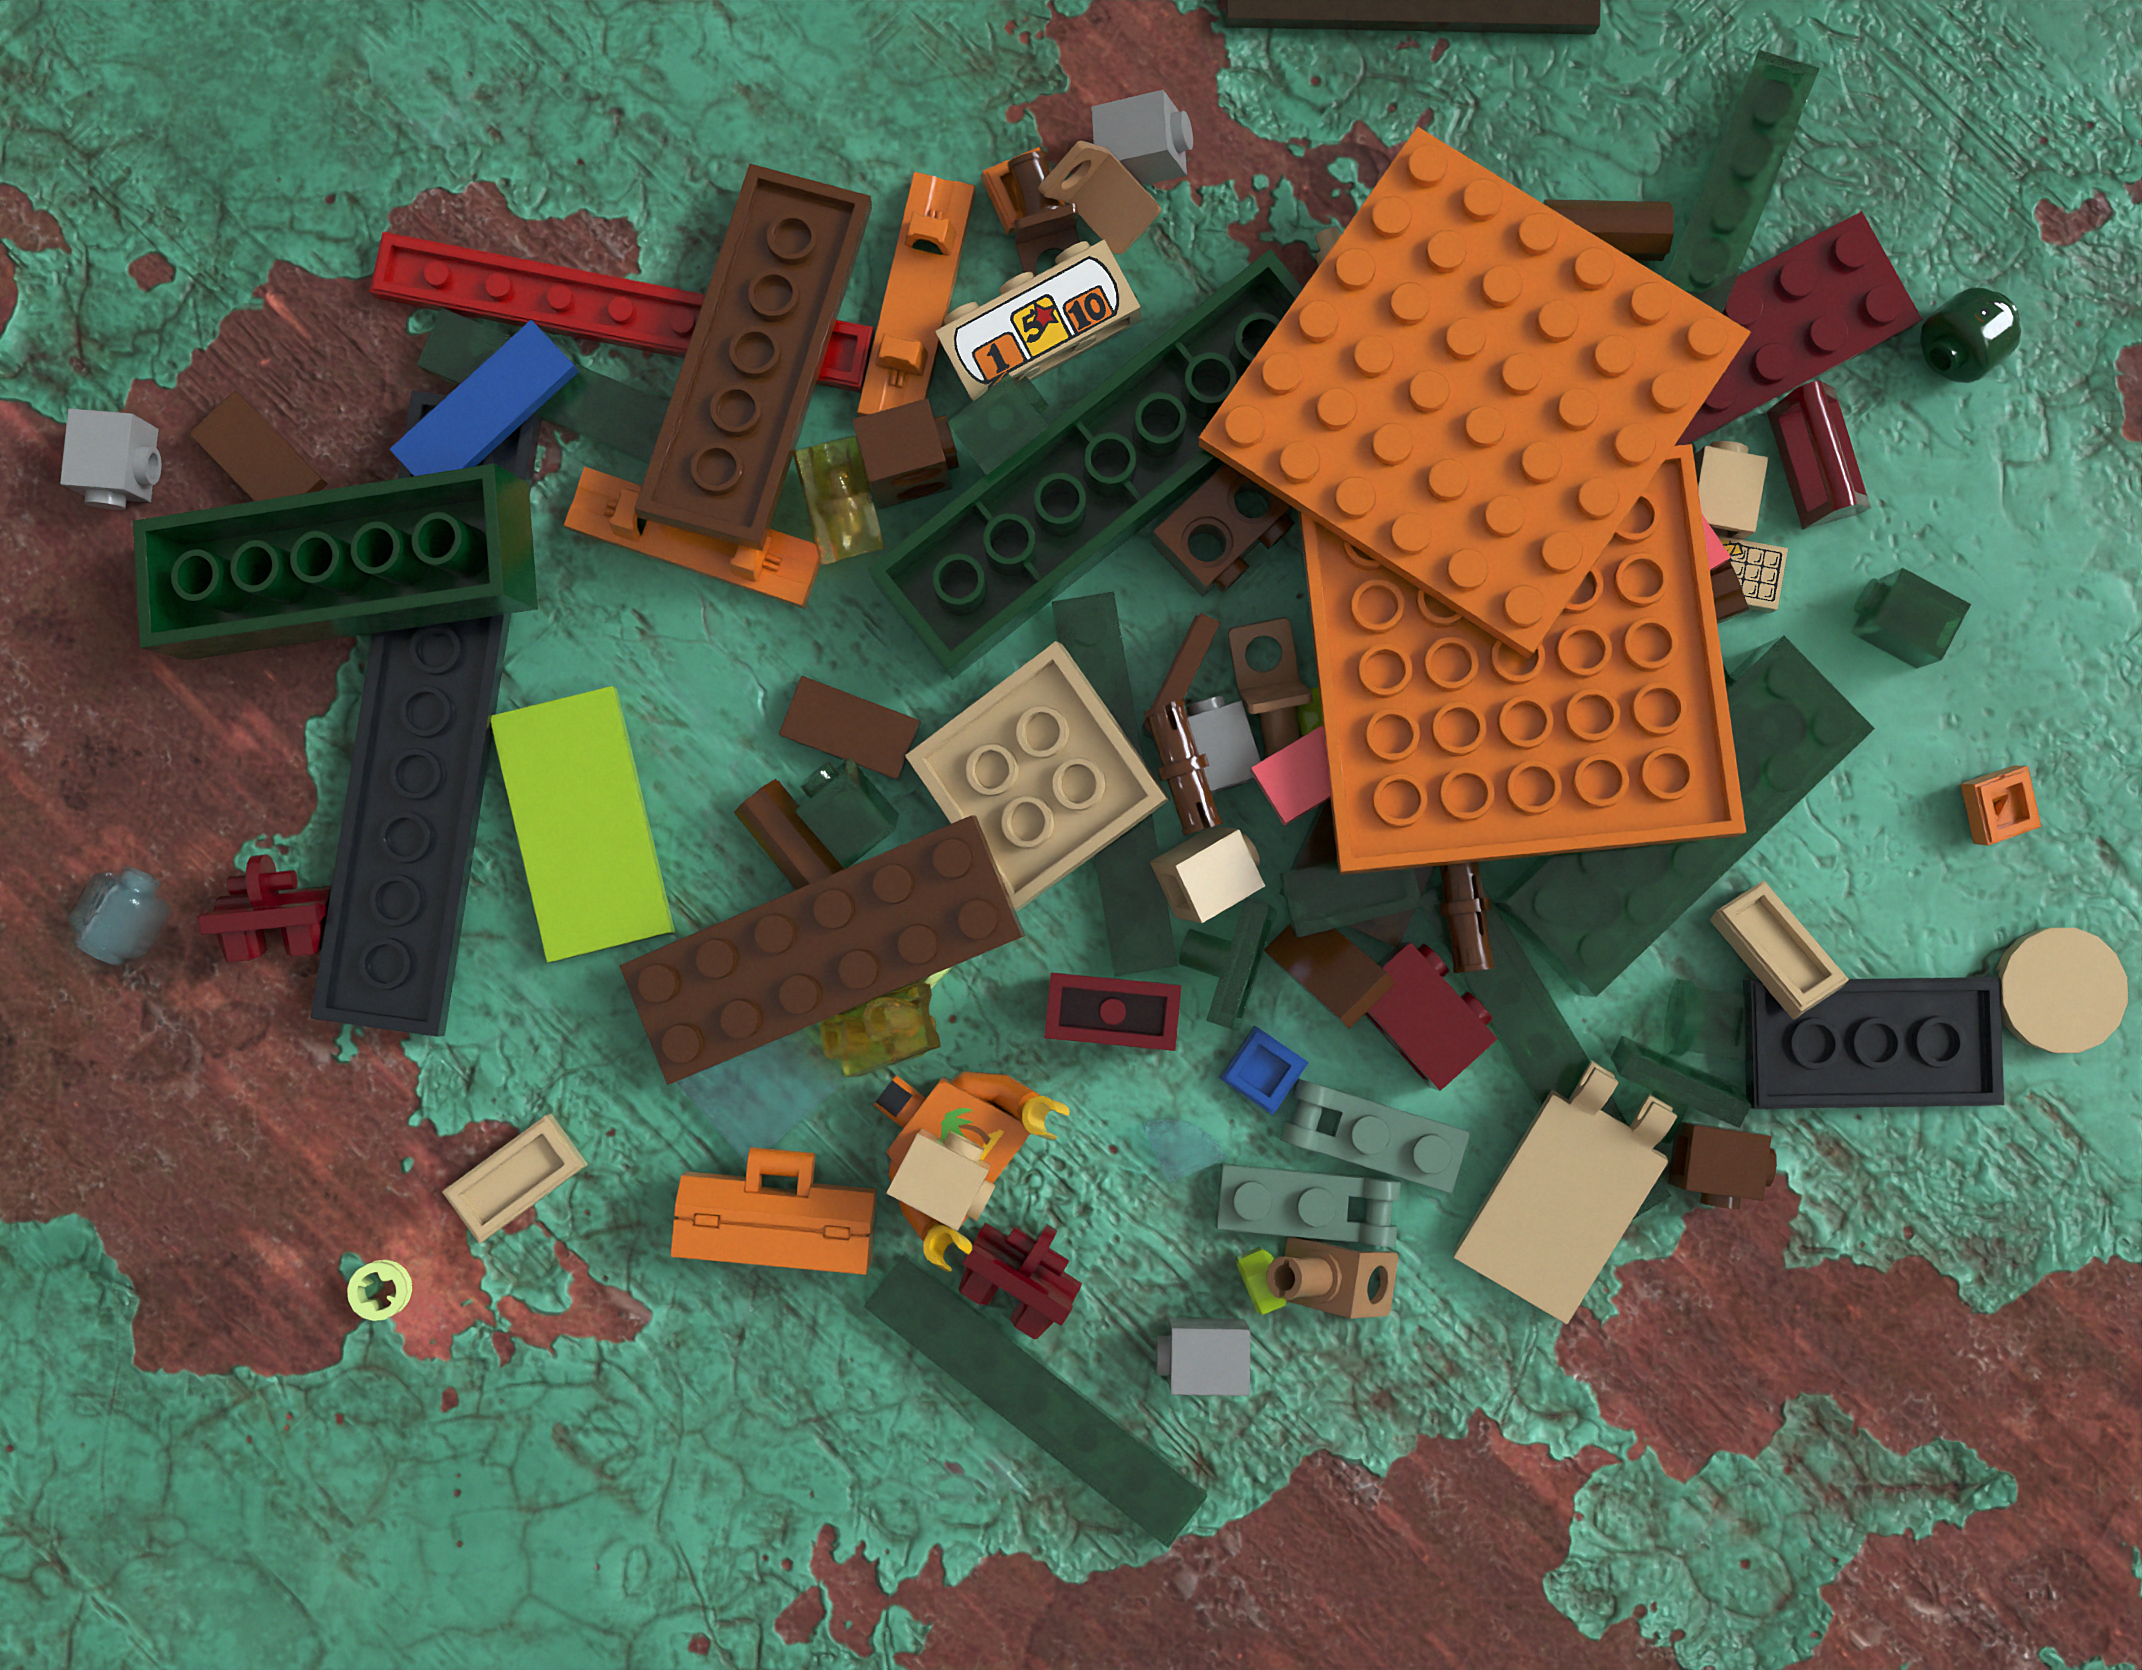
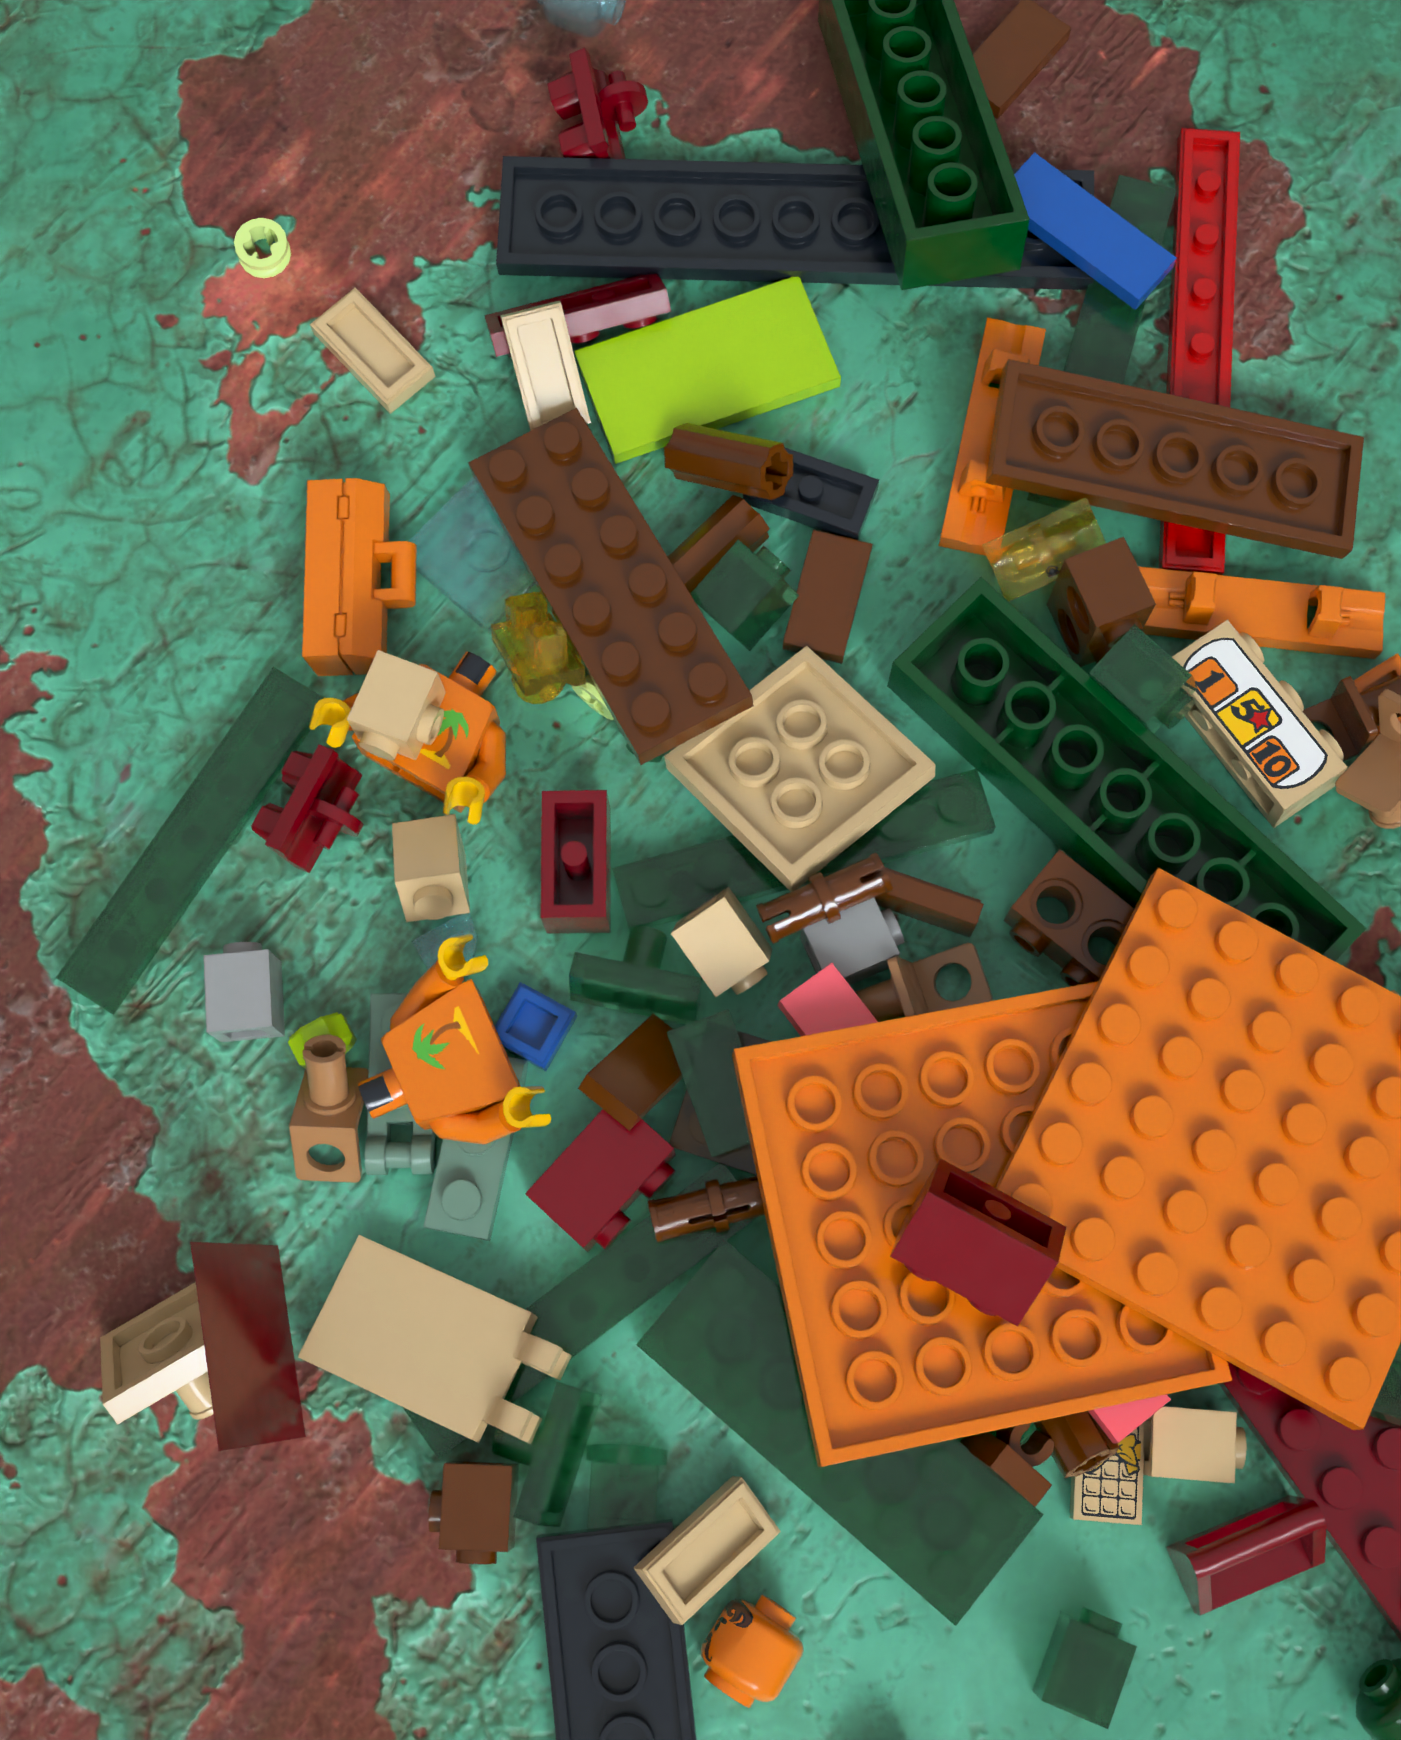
camera: 90 degrees right, 10 degrees down
none -> tan tile [100,1282,213,1425]
none -> dark red sticker [190,1242,306,1451]
none -> orange torso [358,934,551,1145]
none -> tan brick [392,814,470,922]
none -> dark red plate [484,273,671,358]
none -> tile [500,301,591,431]
none -> reddish brown axle [664,423,793,500]
none -> orange head [701,1594,804,1708]
none -> black plate [743,448,879,540]
none -> dark red brick [890,1158,1066,1327]
none -> reddish brown tile [958,1423,1054,1507]

